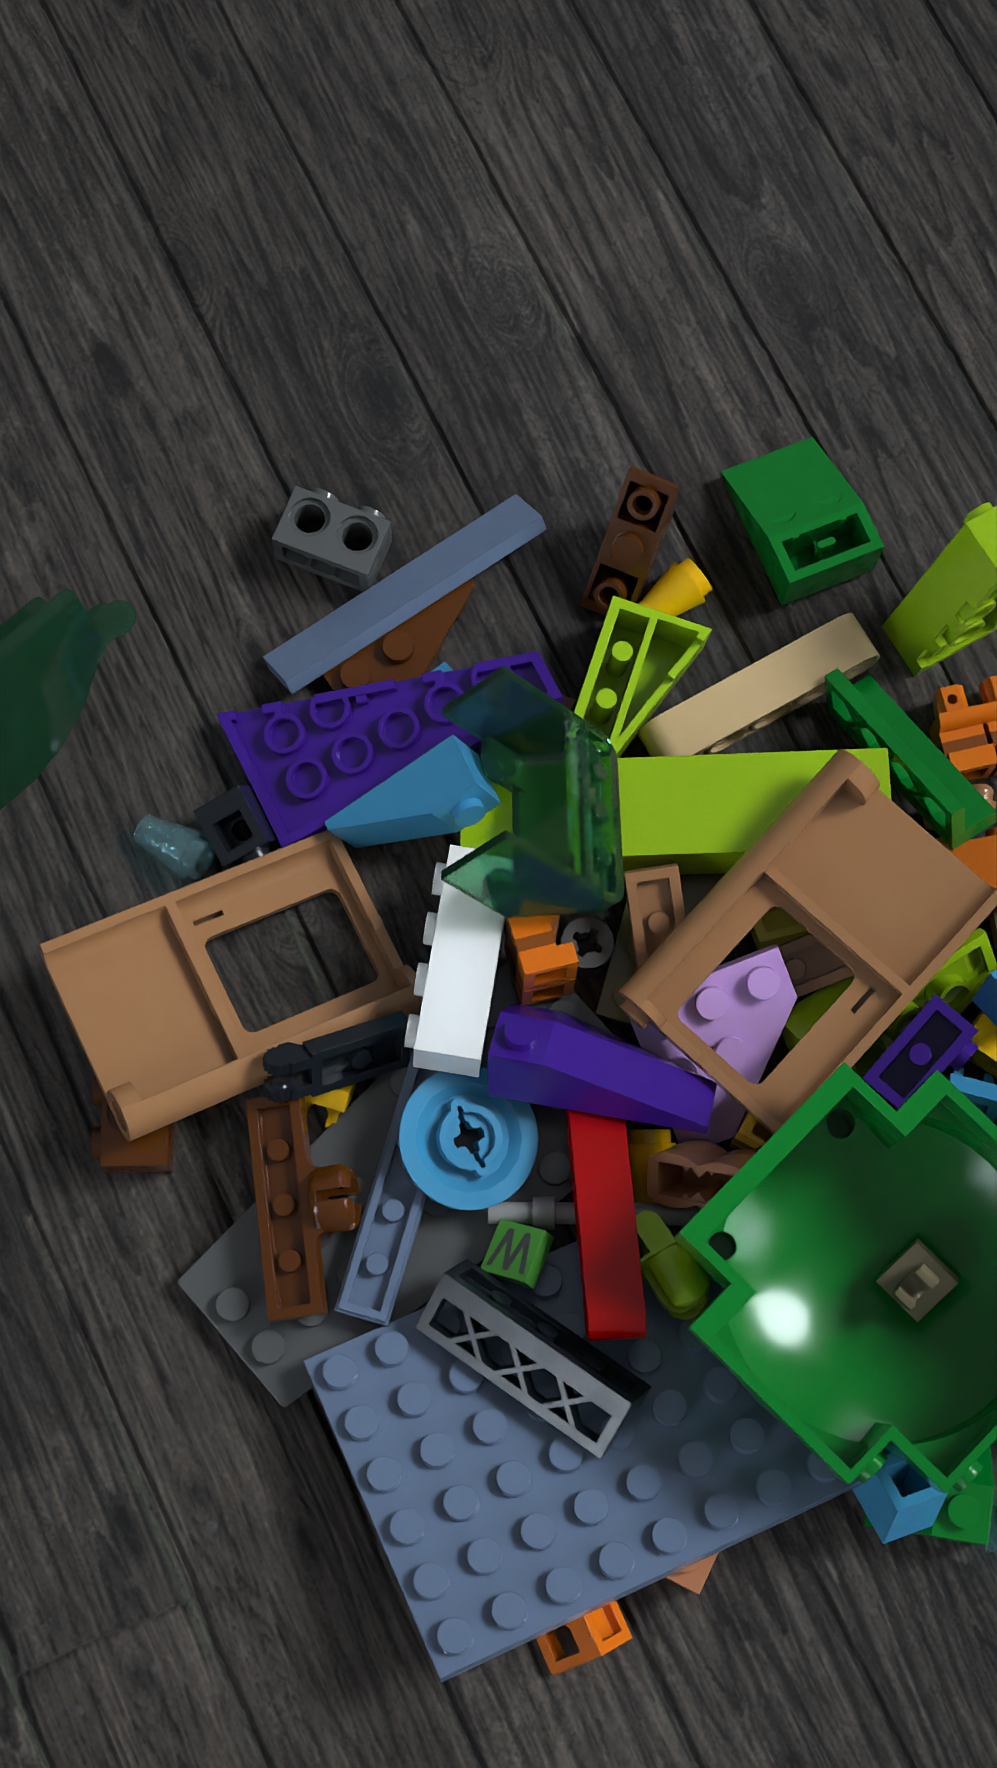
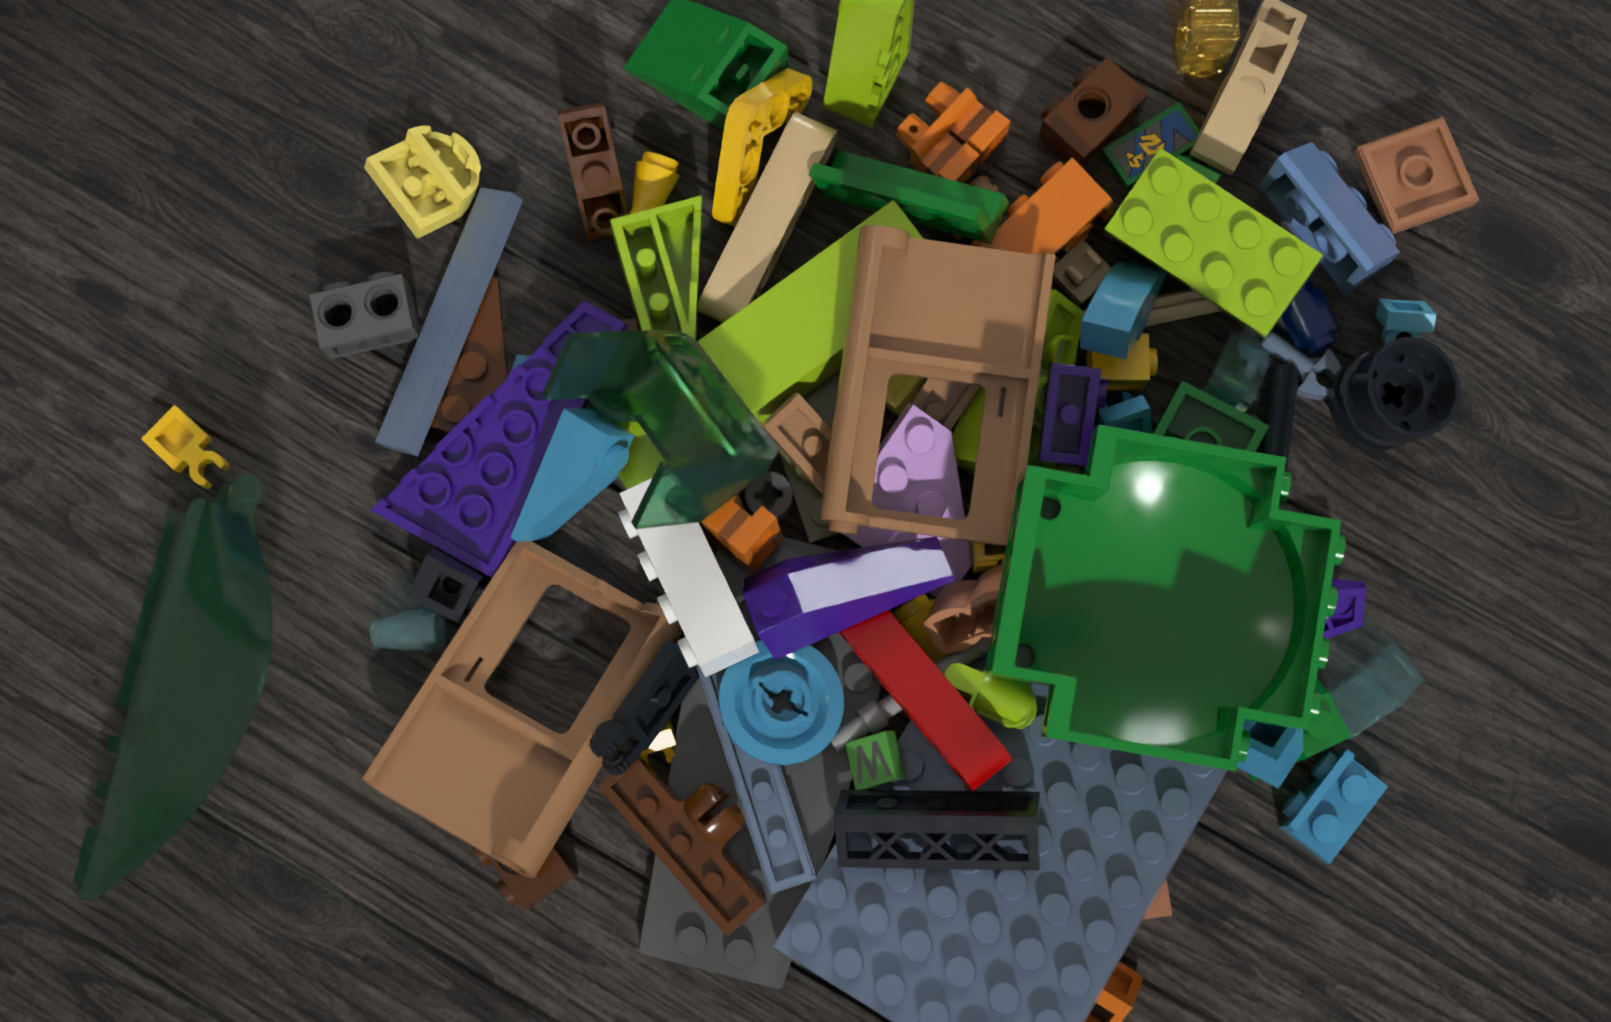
camera: 25 degrees left, 5 degrees up
dark tan tile [876,1237,959,1322] -> none
none -> yellow plate [141,405,230,489]
none -> light yellow slope [364,126,481,239]
none -> yellow beam [712,68,813,228]
none -> dark azure bracket [1279,748,1388,864]

